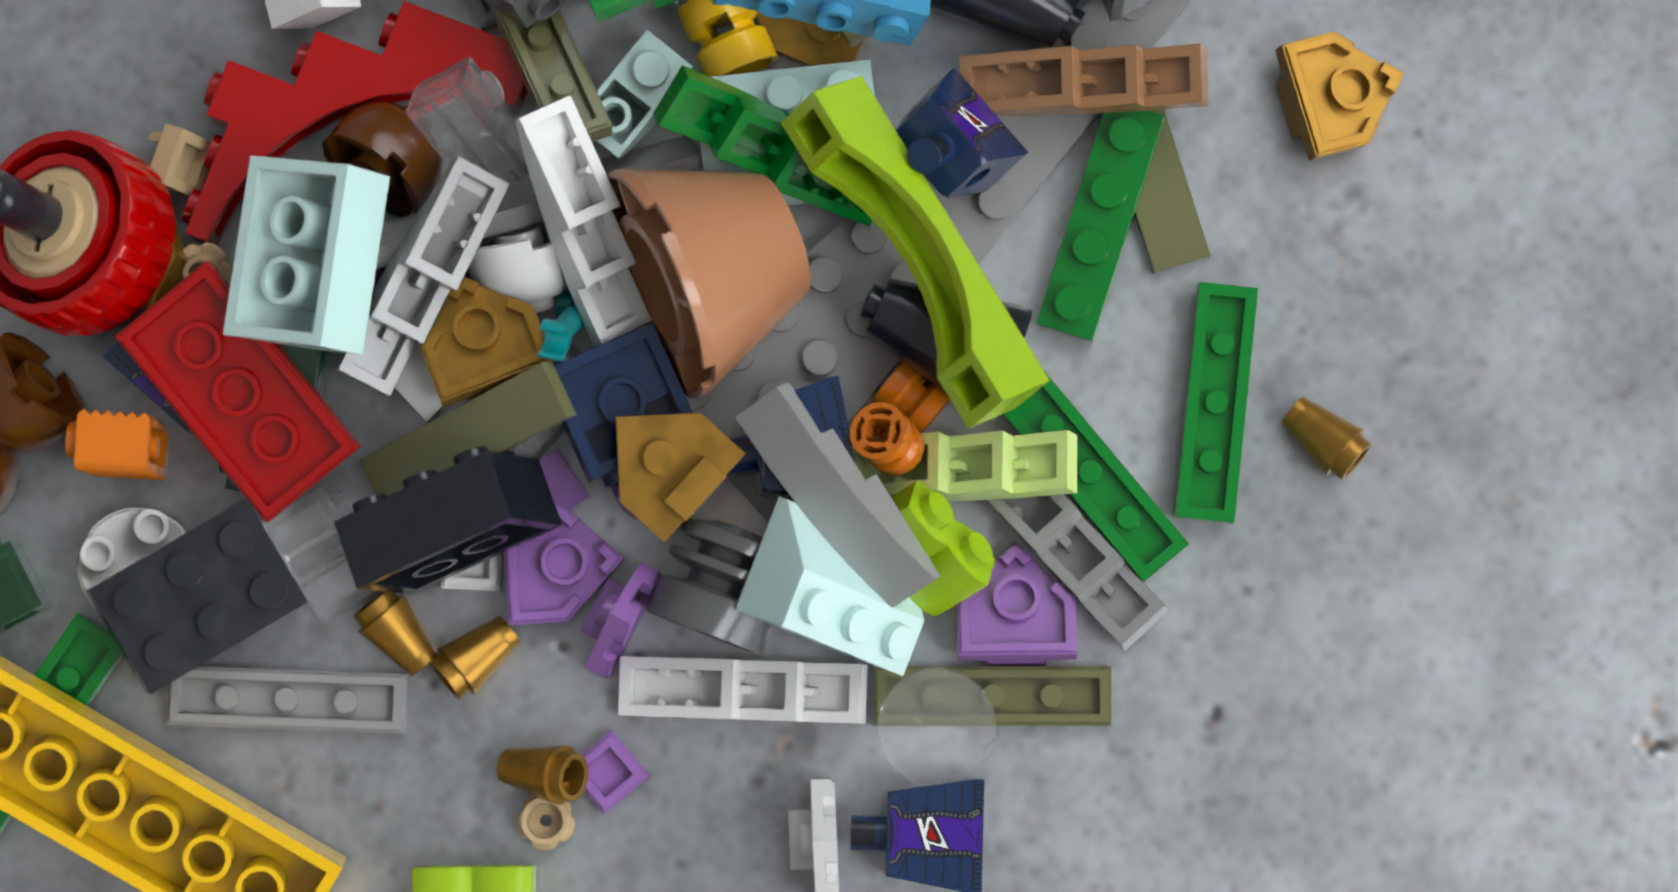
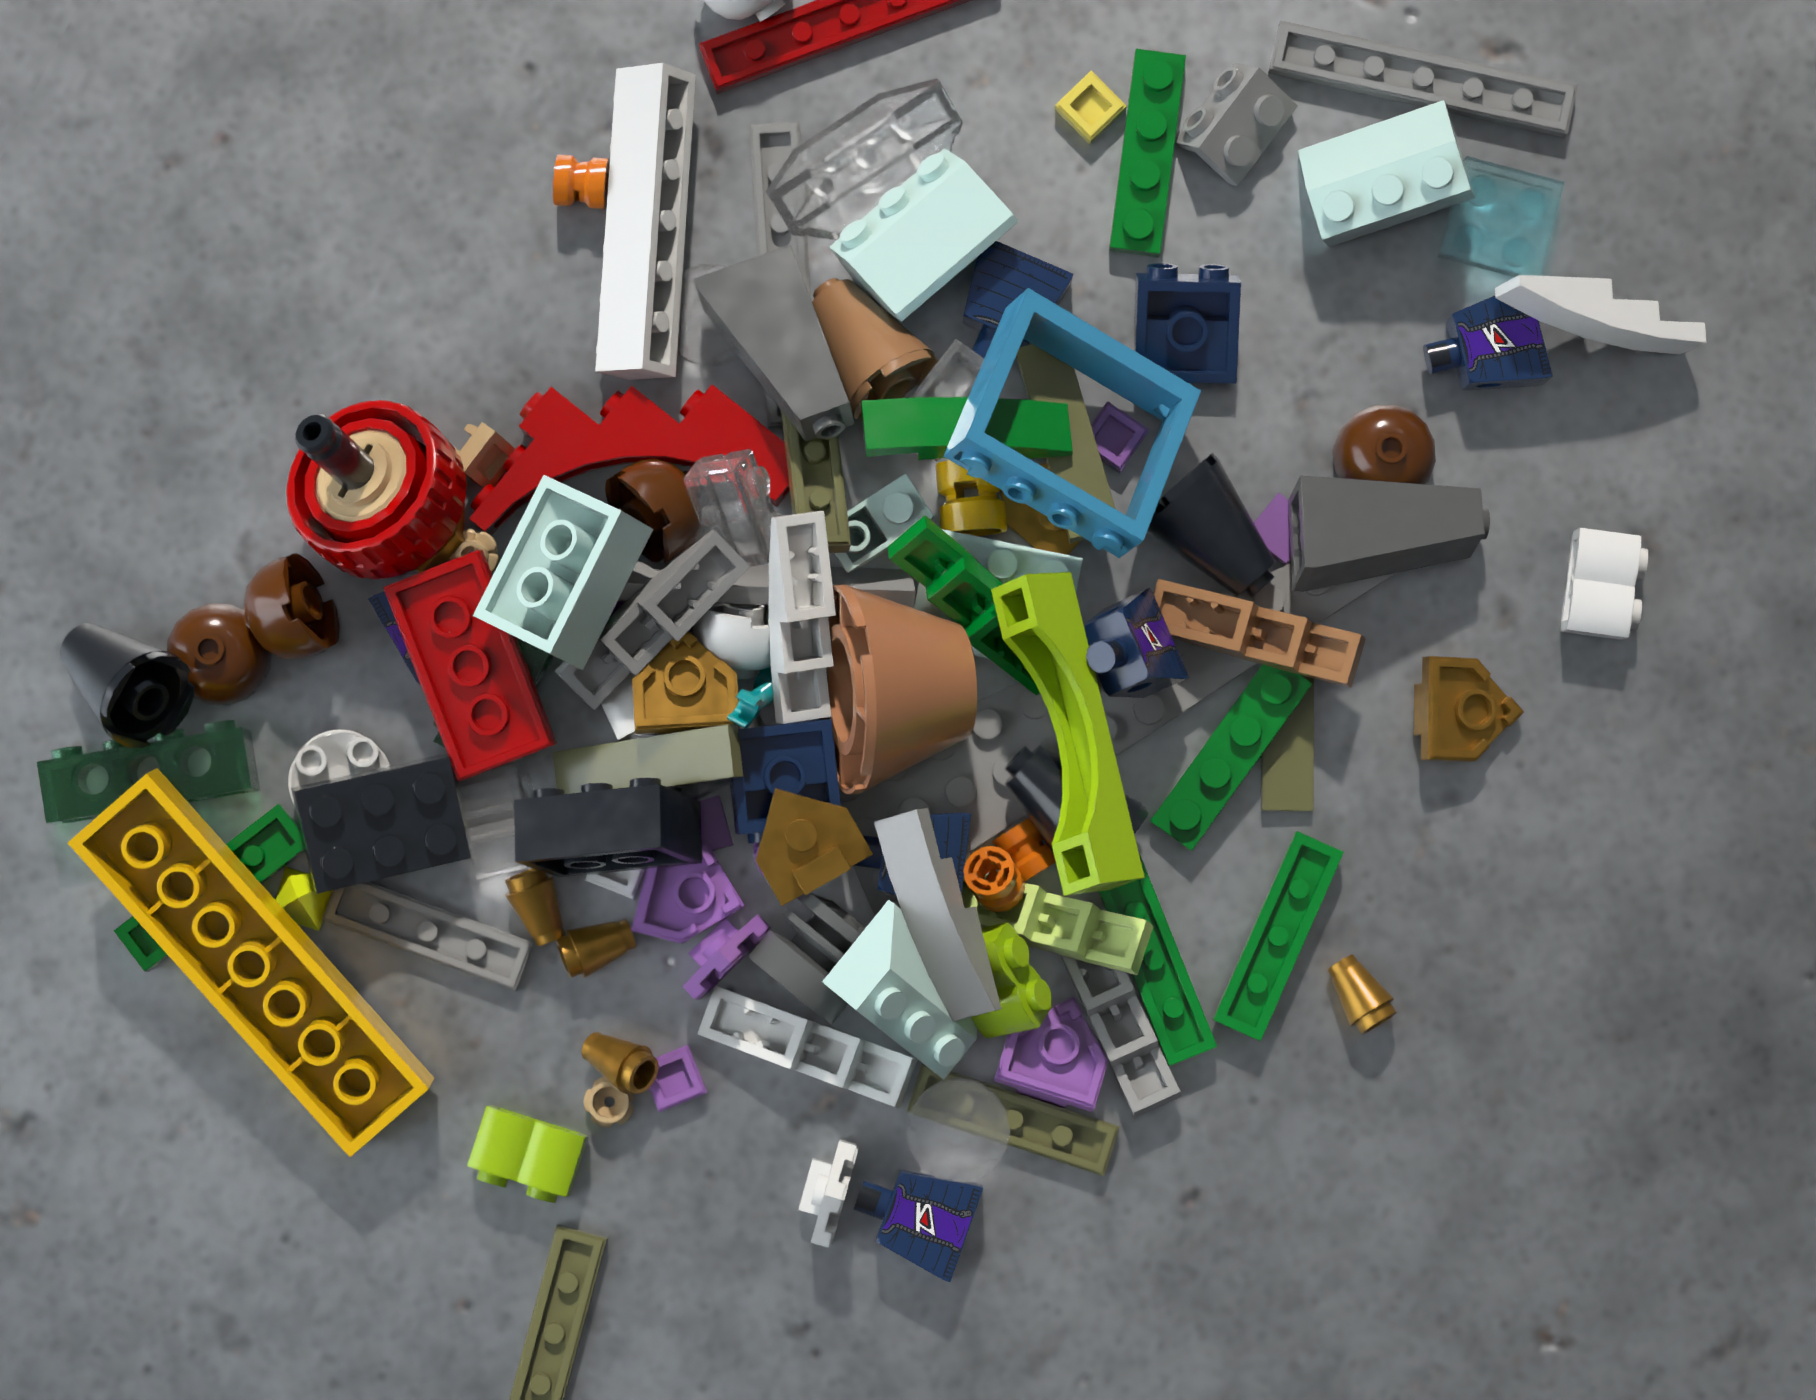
camera: 15 degrees right, 0 degrees up
orange brick [65,409,169,480] -> none
none -> neon yellow slope [275,867,333,931]

